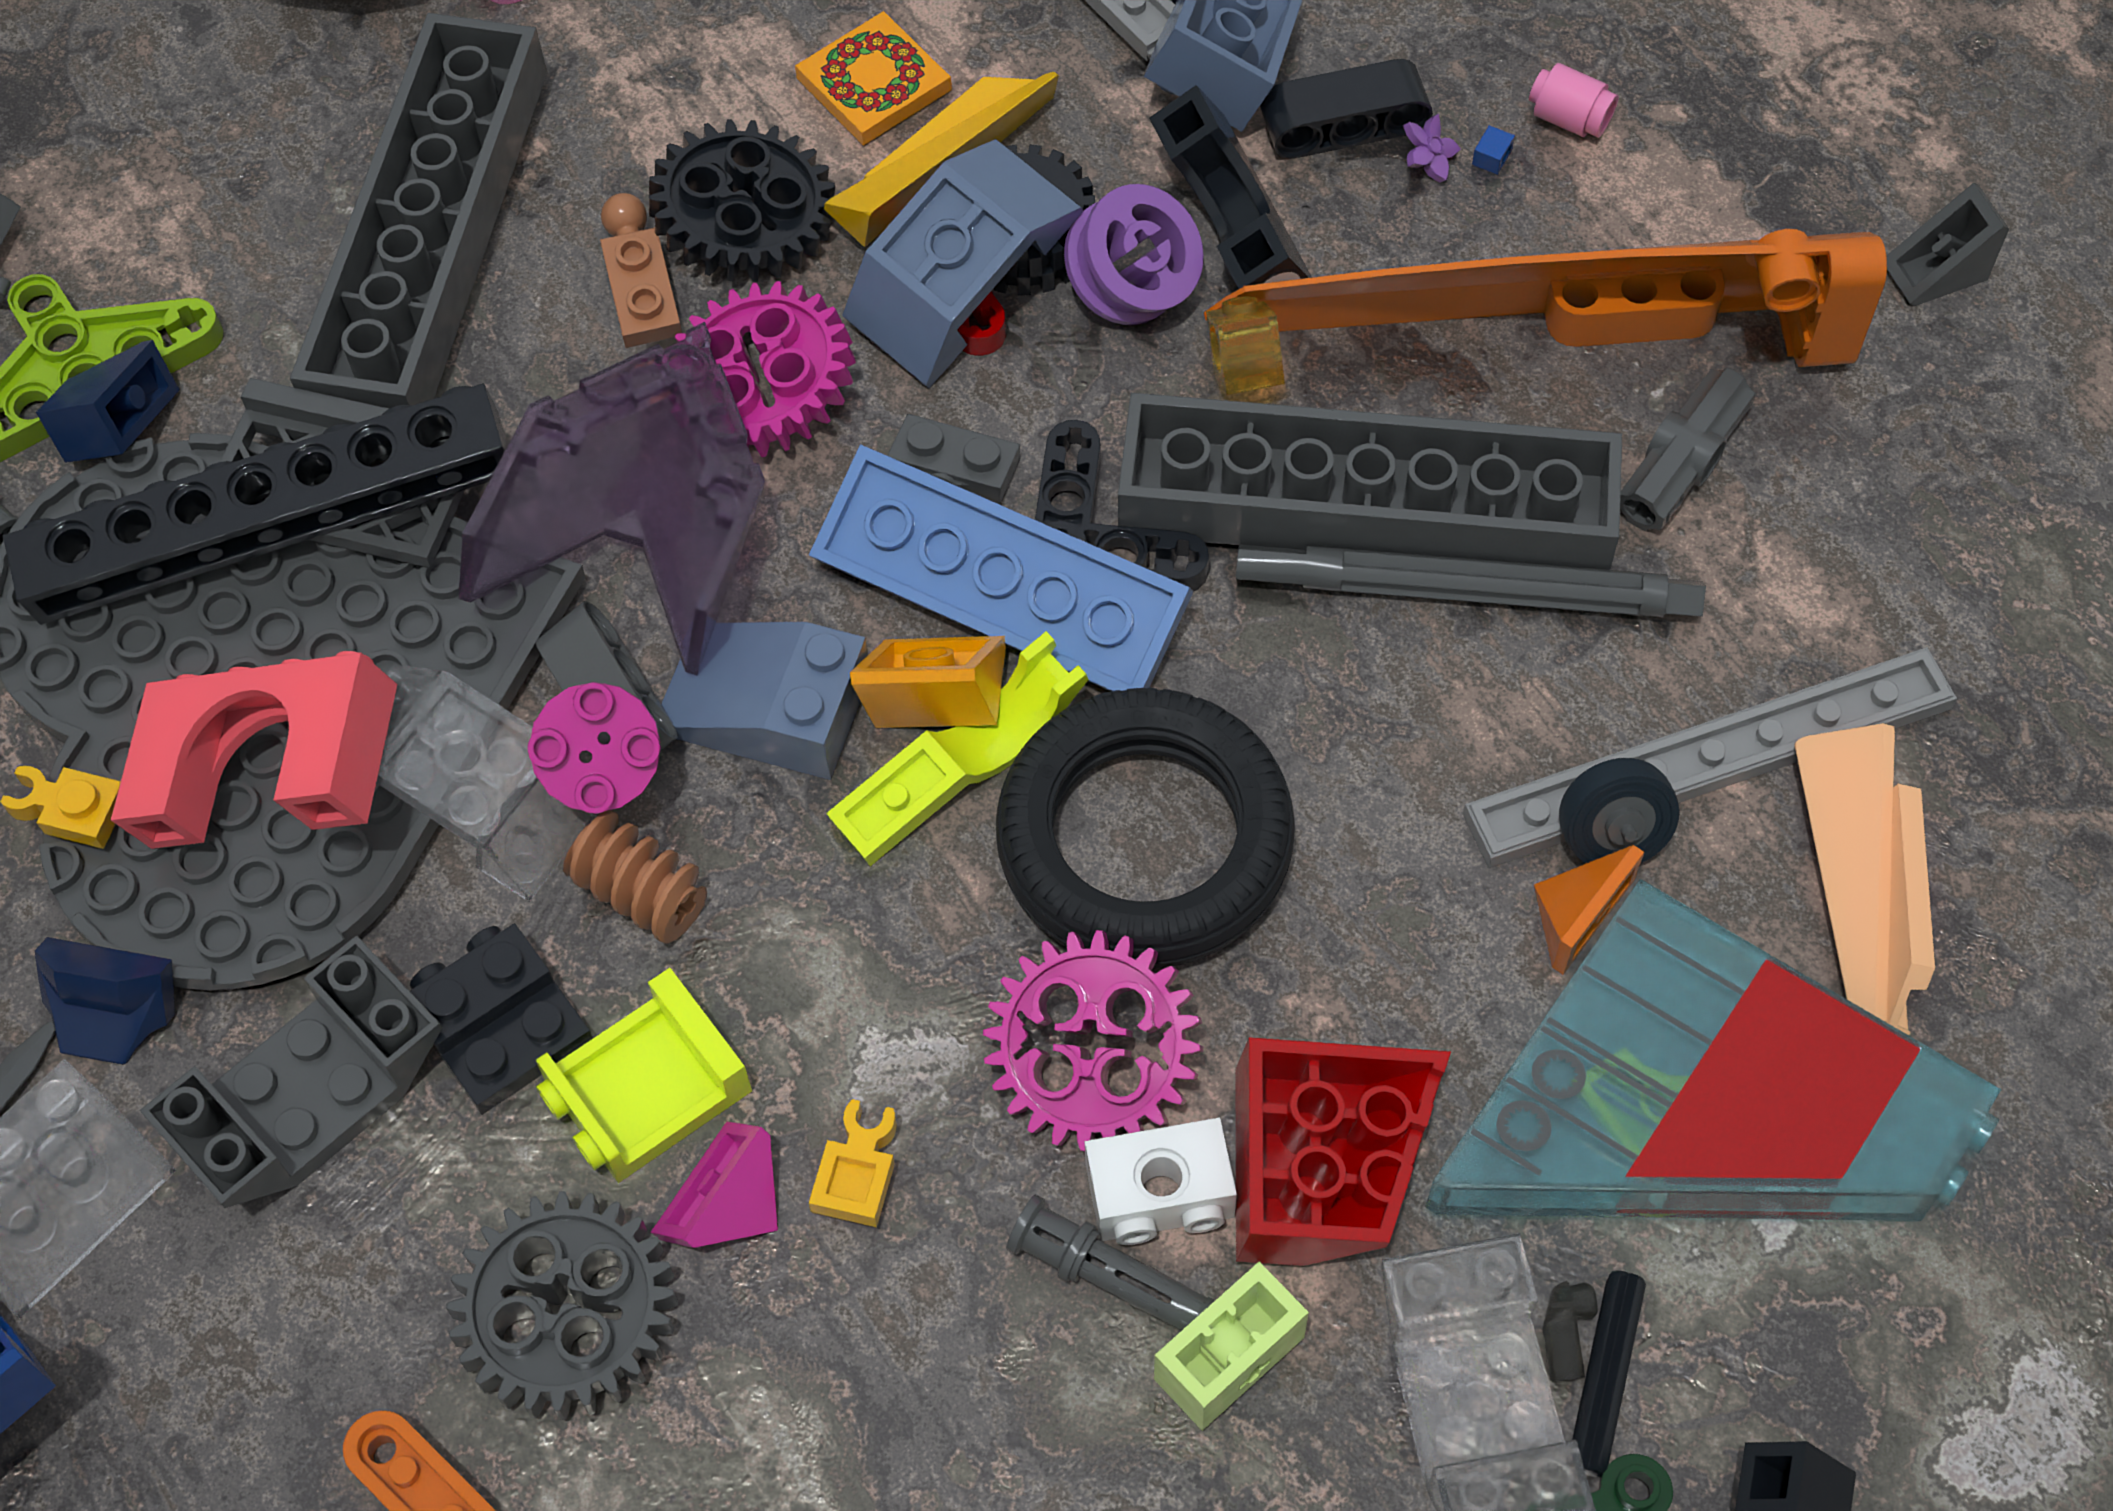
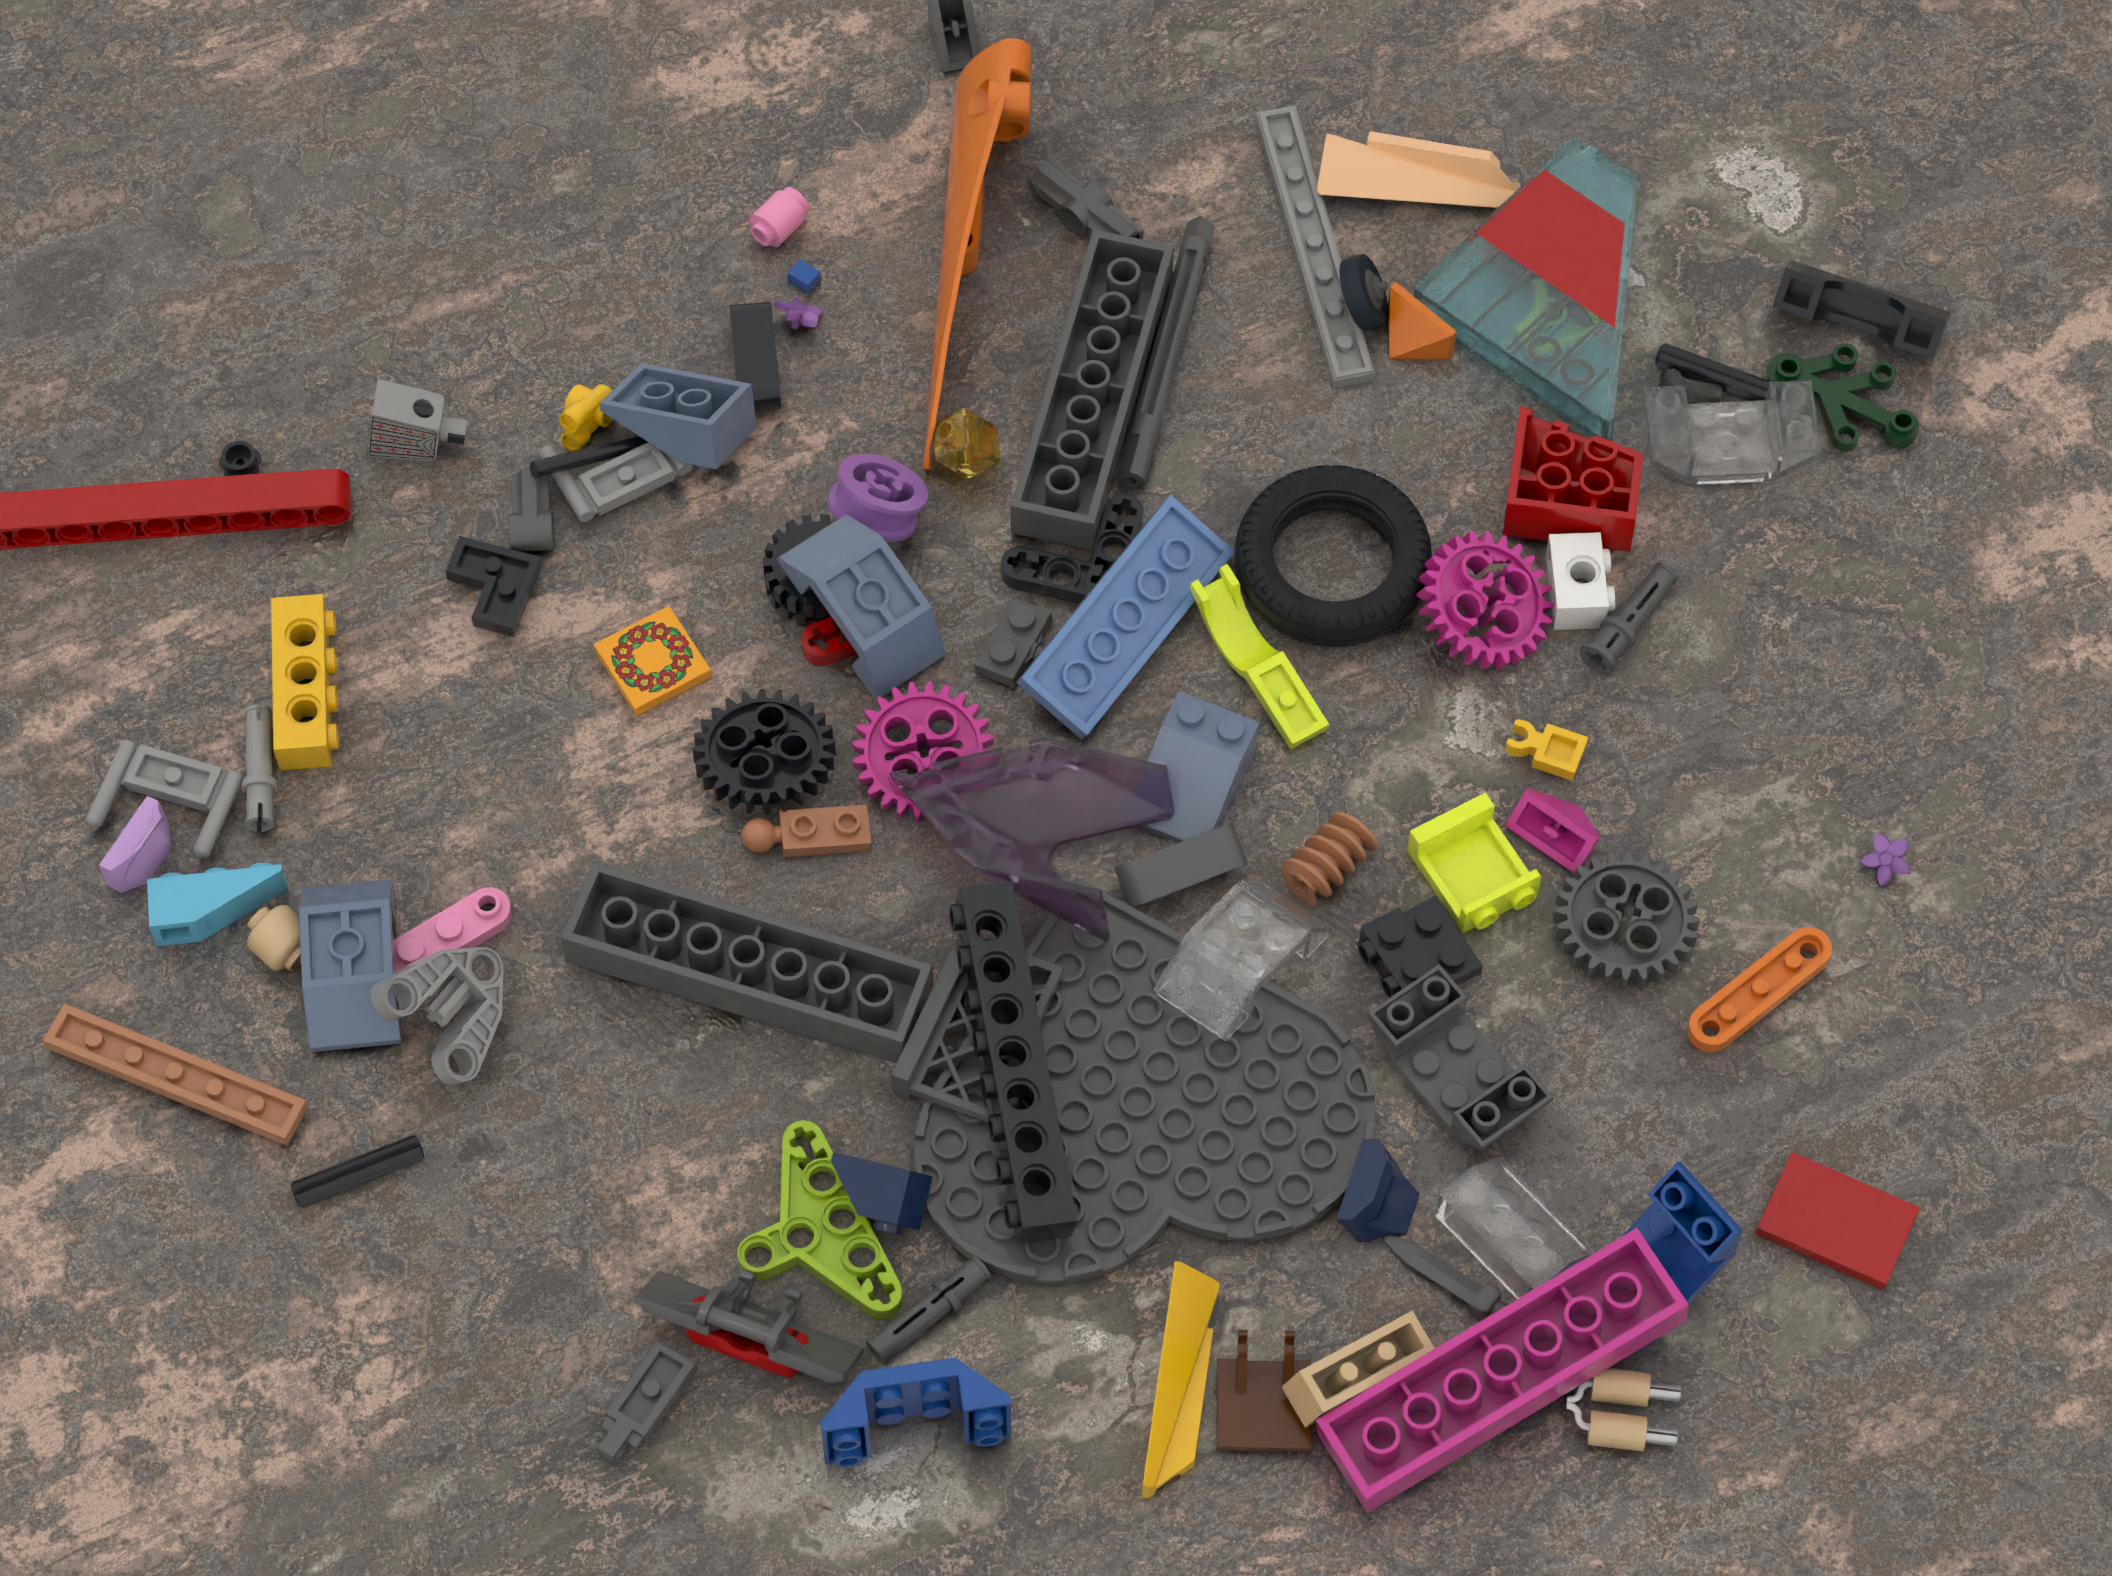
camera: 85 degrees left, 0 degrees up
yellow plate [0,766,121,849] -> none
coral arch [111,651,398,849] -> none
dark pink plate [527,682,661,814] -> none
yellow wedge [824,72,1059,247] -> none
light orange slope [850,636,1006,728] -> none
black arch [1149,85,1312,289] -> none
yellowish green brick [1154,1262,1309,1431] -> none

